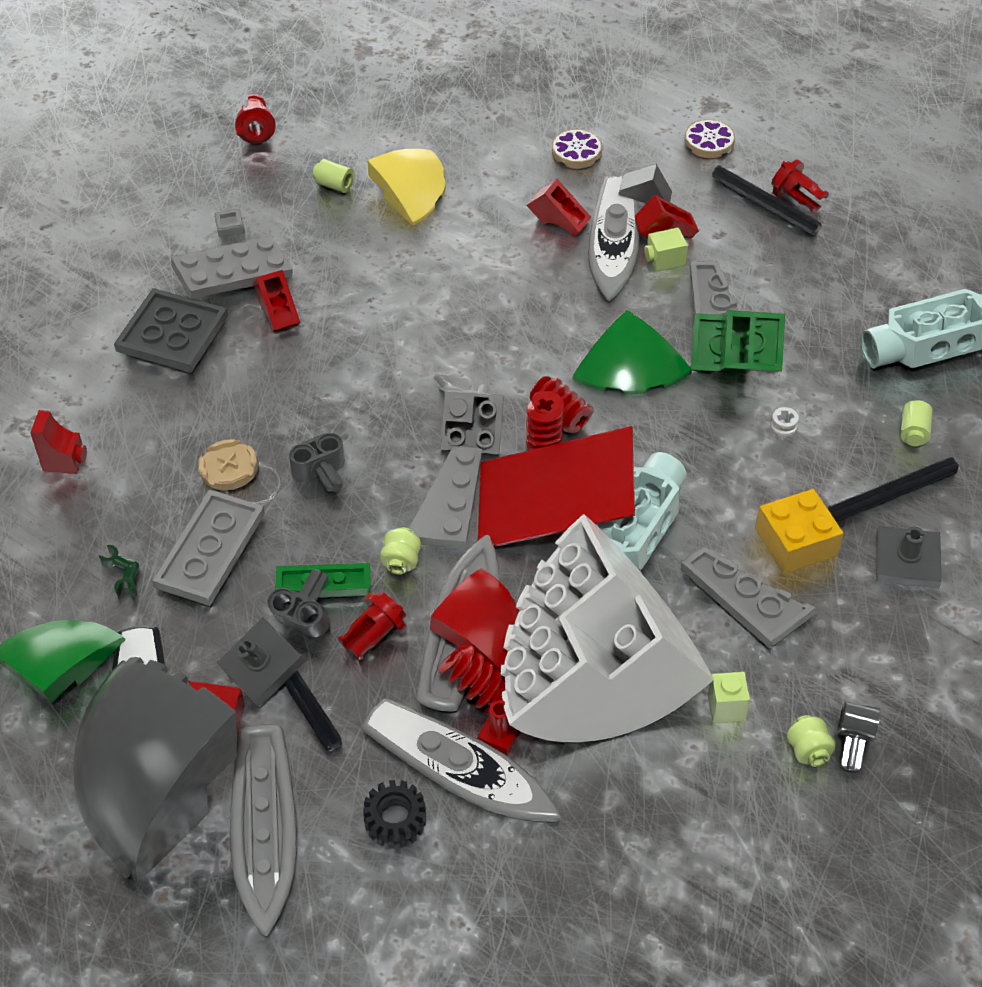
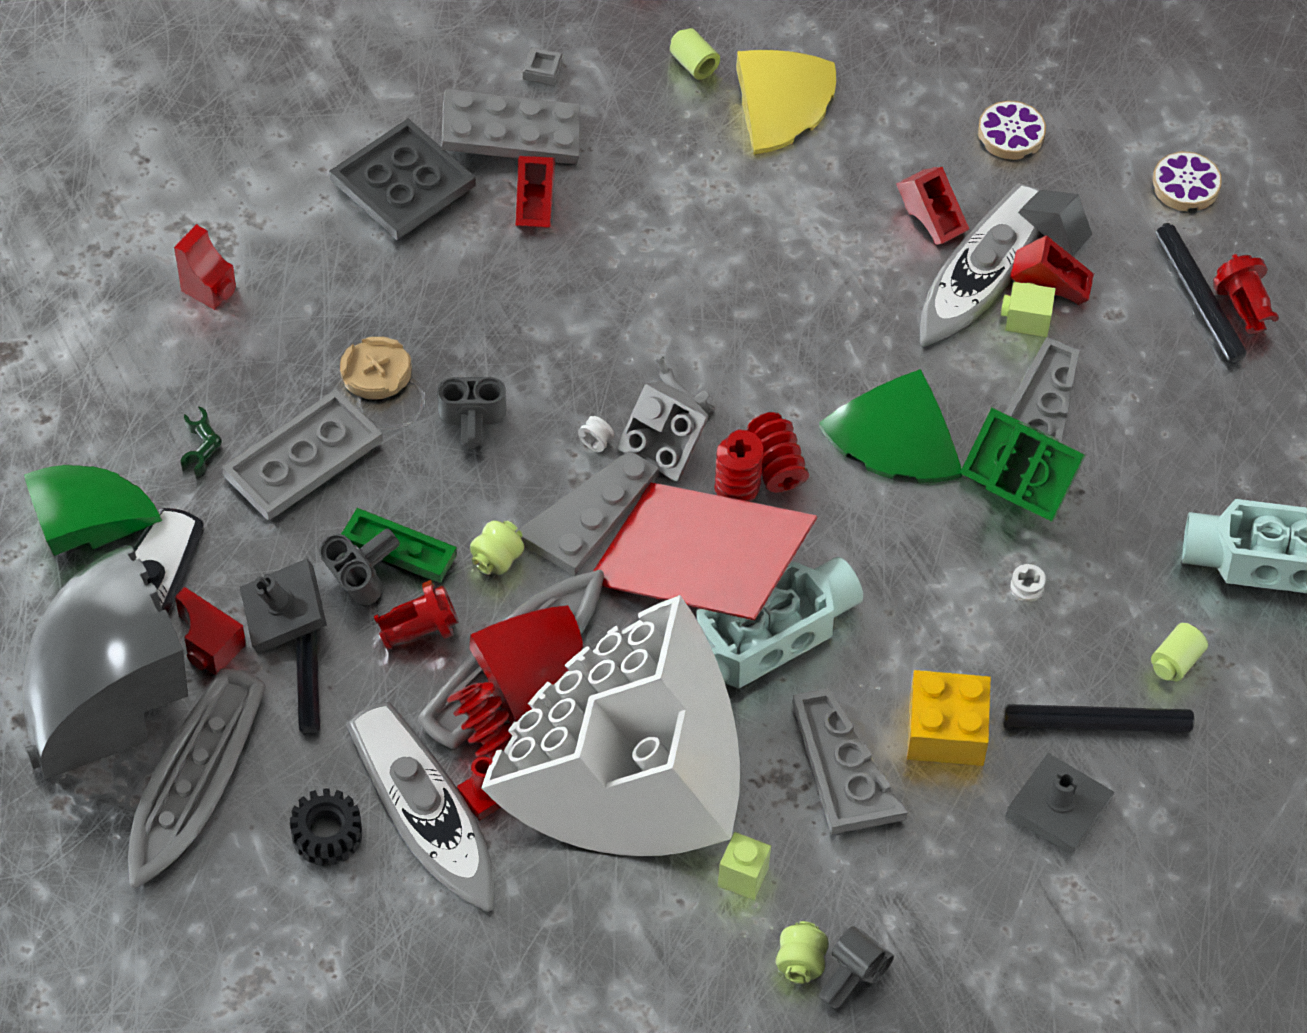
camera: 25 degrees right, 5 degrees up
none -> white bush [578,416,615,452]

